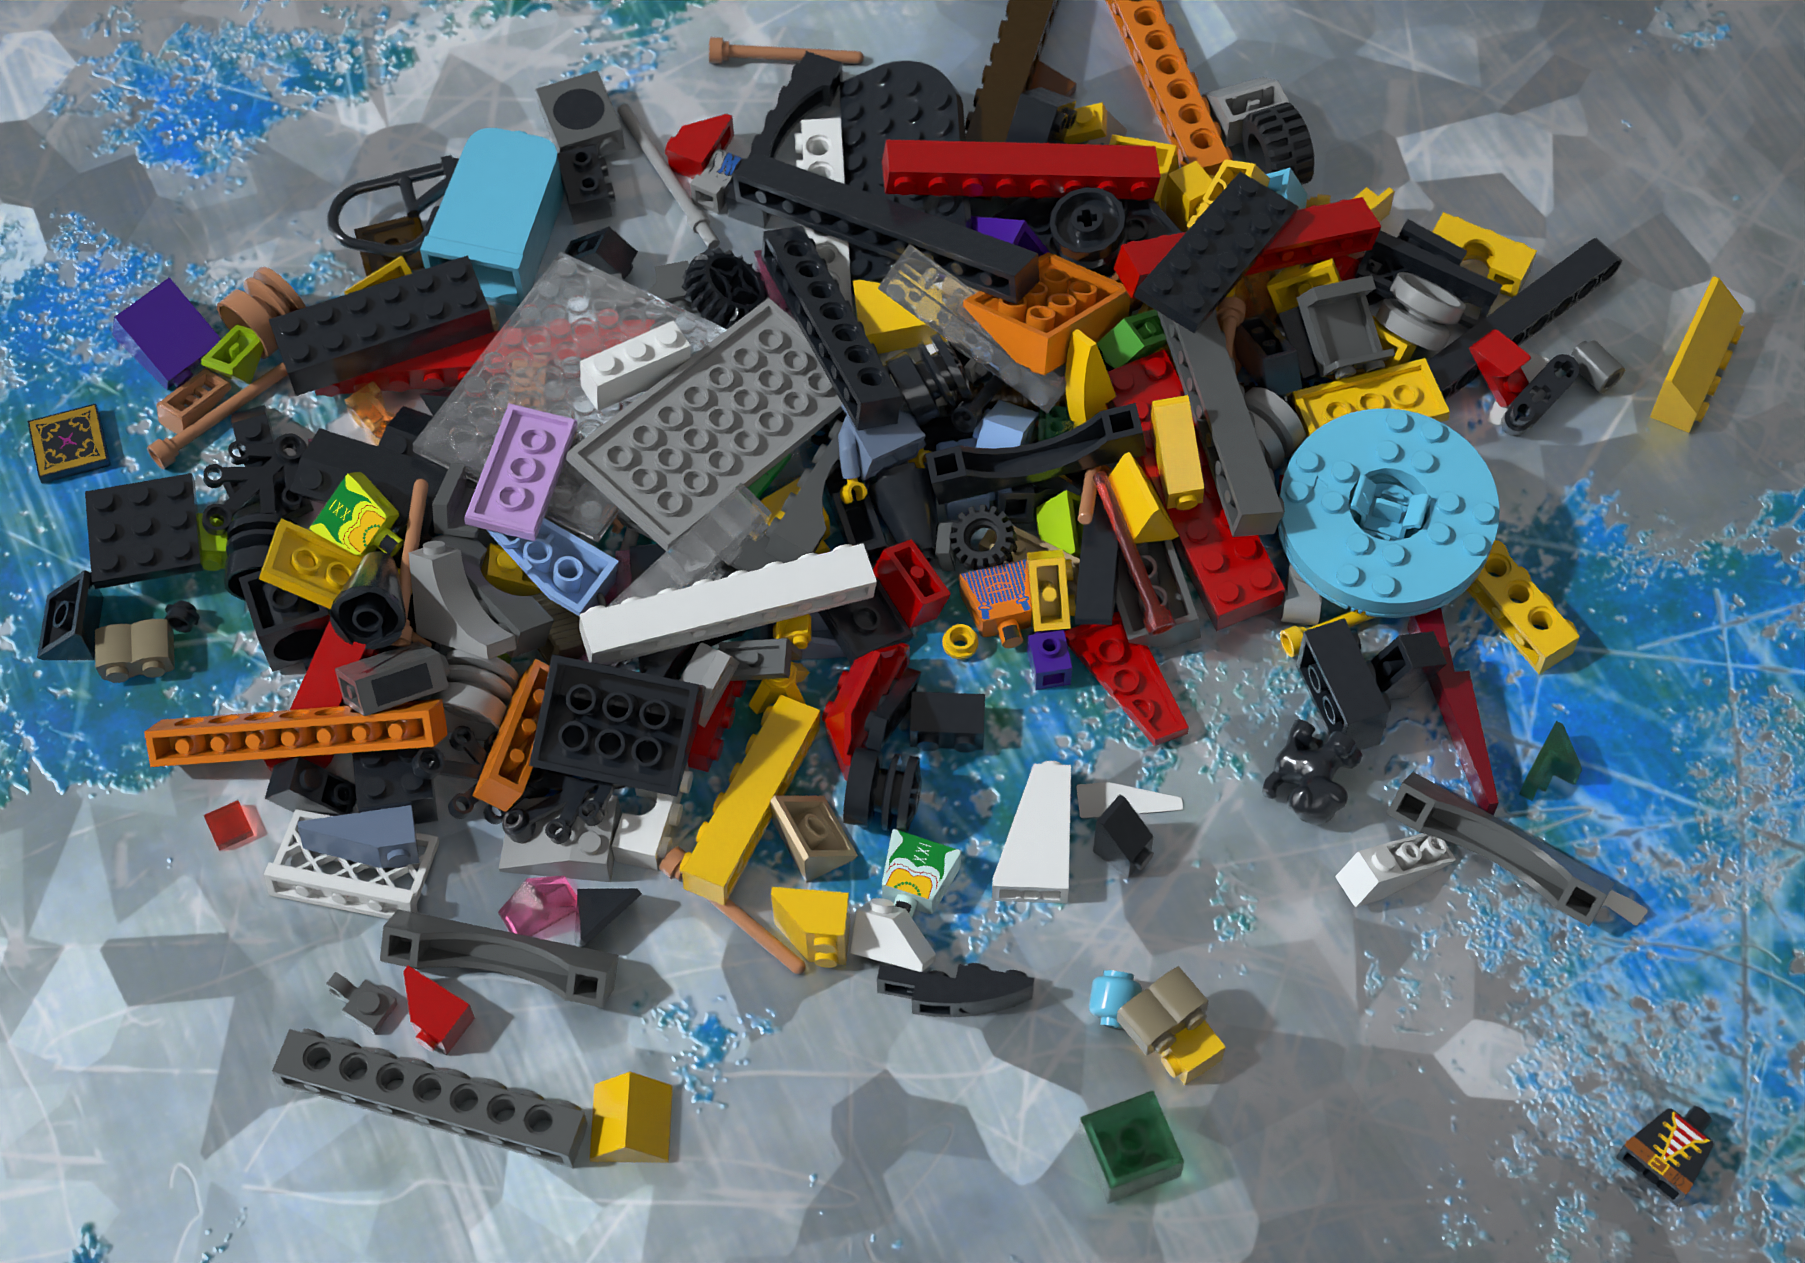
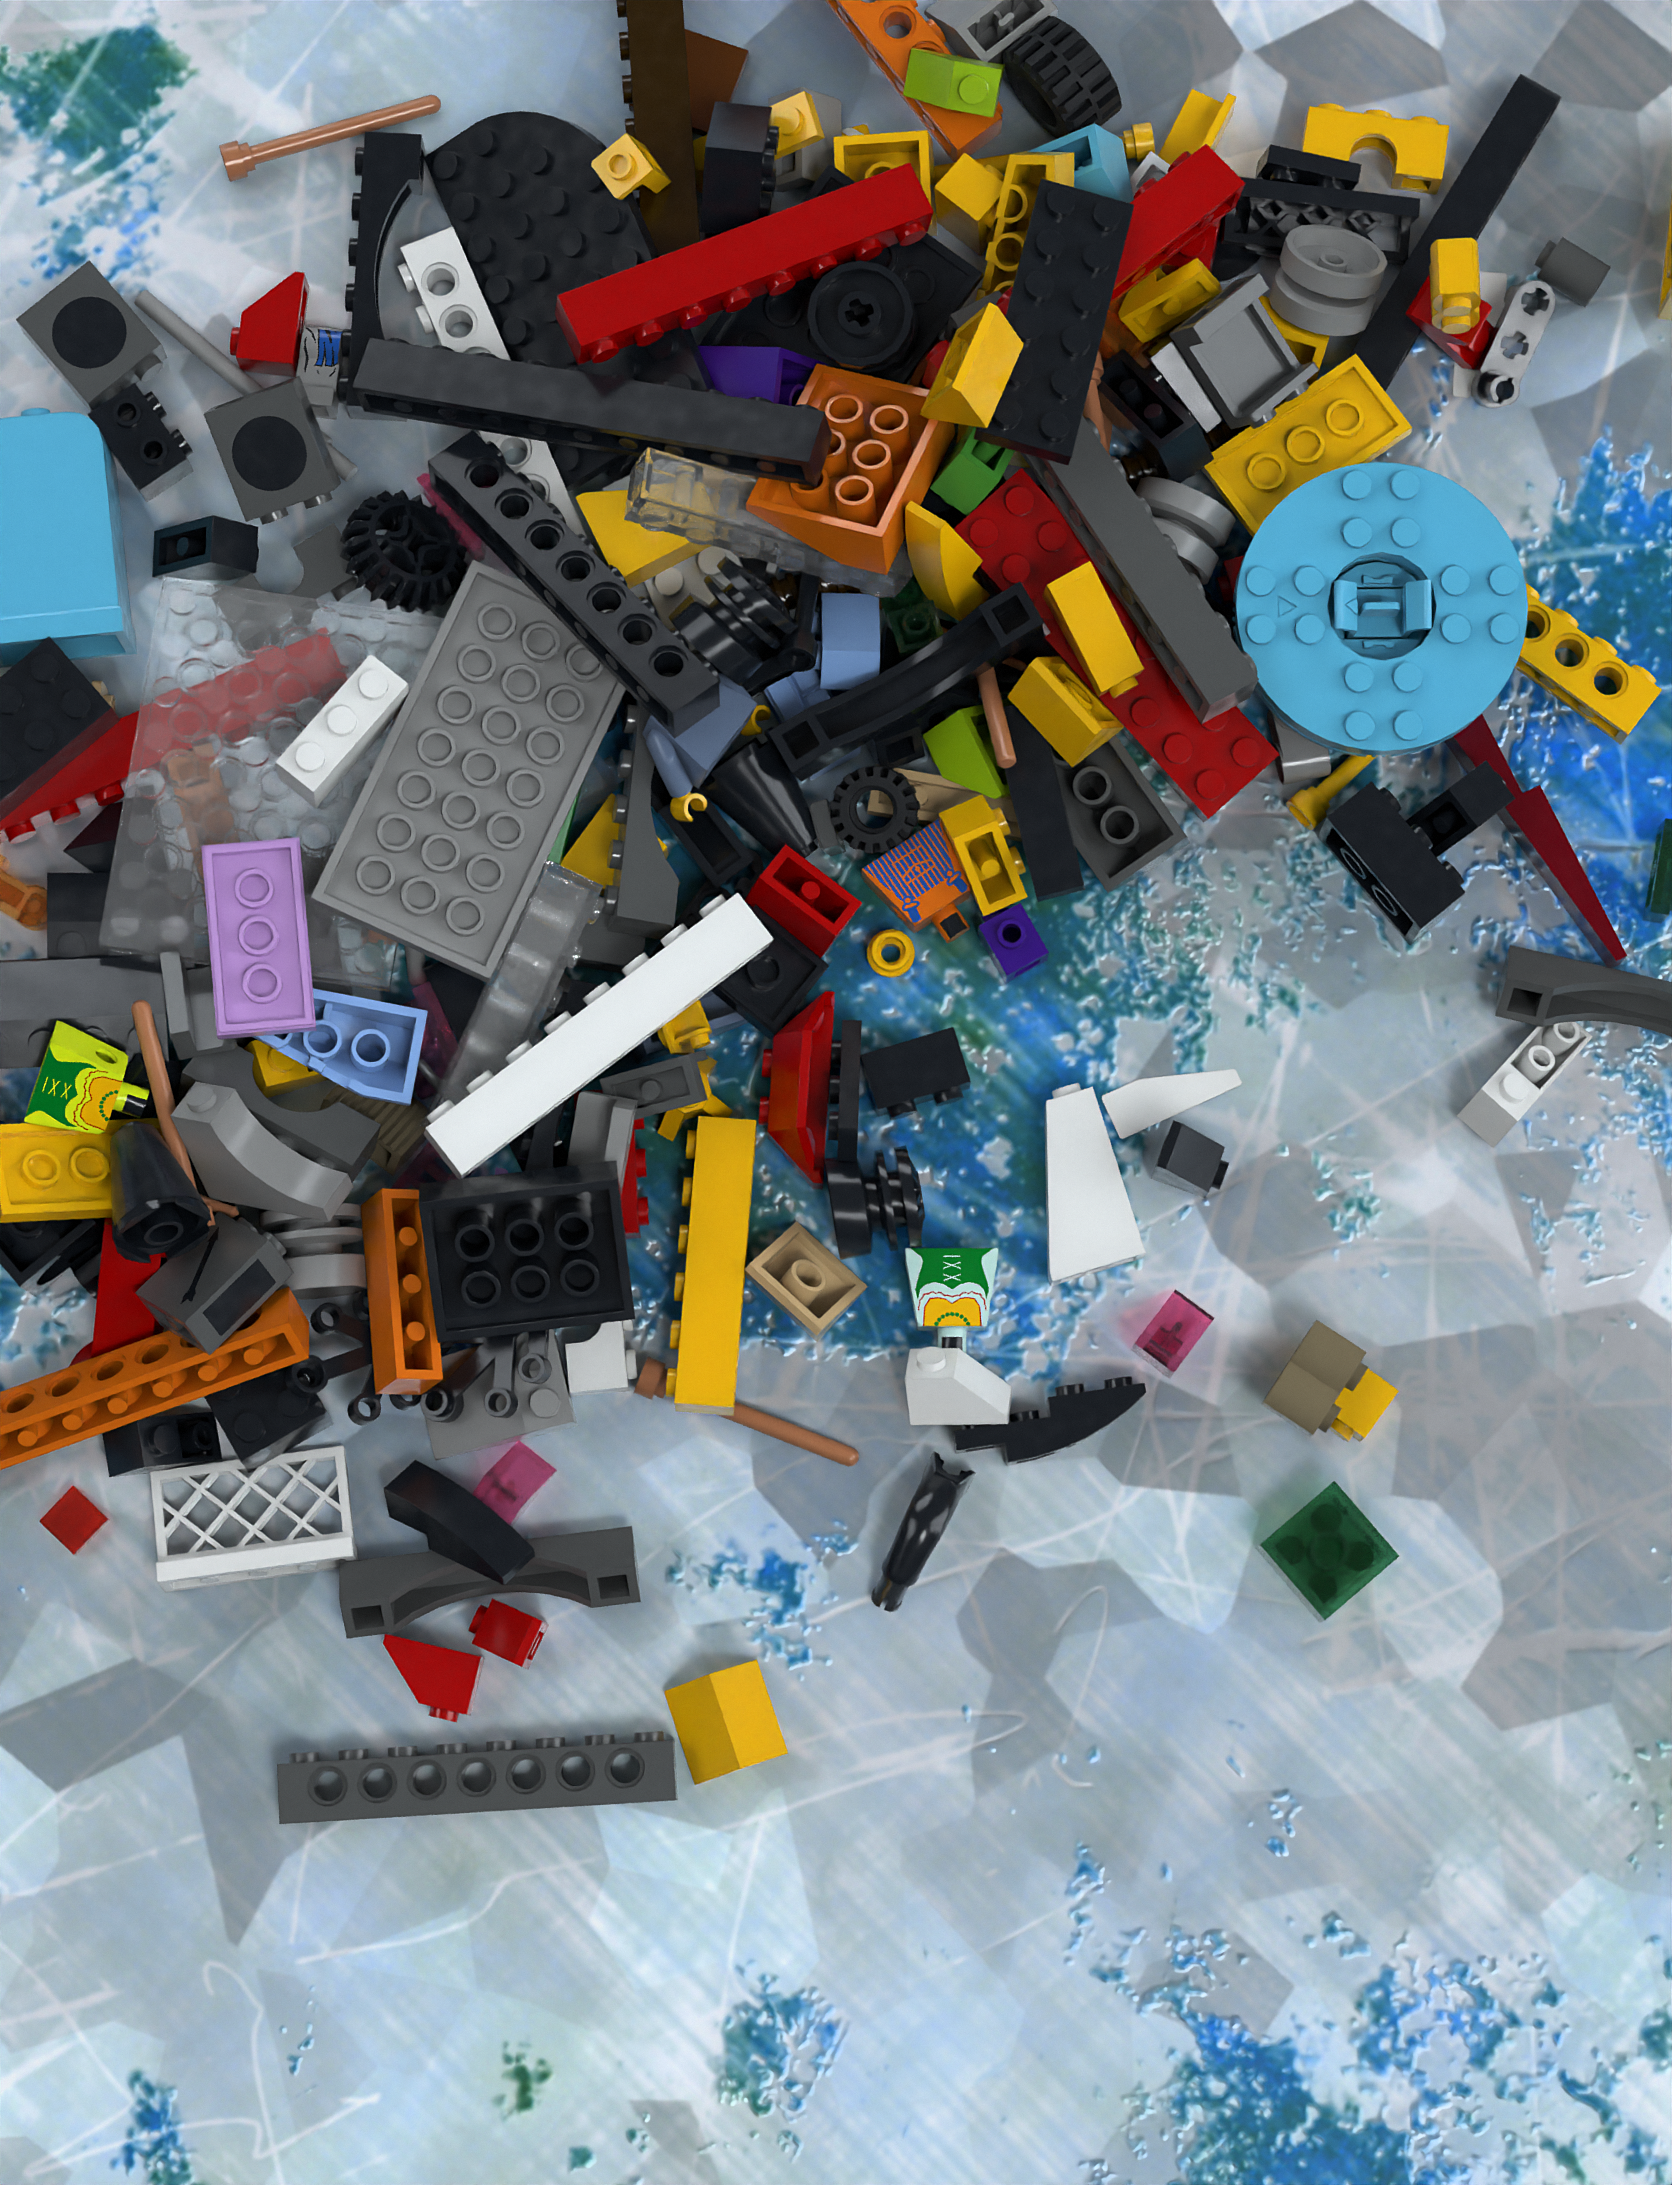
camera: 20 degrees left, 20 degrees up
sand blue slope [297,805,419,868] -> none
dark grey plate [326,972,398,1035] -> none
black slope [574,888,642,947] -> none
yellow slope [771,887,851,968] -> none
red wing [1064,611,1189,746] -> none
medium azure head [1089,970,1142,1029] -> none
clear red piece [1093,471,1176,636] -> none
black animal [1262,719,1363,825] -> none
none -> dark grey brick [204,376,341,525]
none -> black slope [384,1460,535,1585]
none -> red slope [468,1598,549,1669]
none -> yellow bracket [591,133,672,200]
none -> black piece [871,1452,976,1612]
none -> lime slope [903,47,1005,117]
none -> yellow slope [920,302,1024,428]
none -> clear pink slope [1131,1289,1214,1379]
none -> yellow brick [1429,238,1481,334]

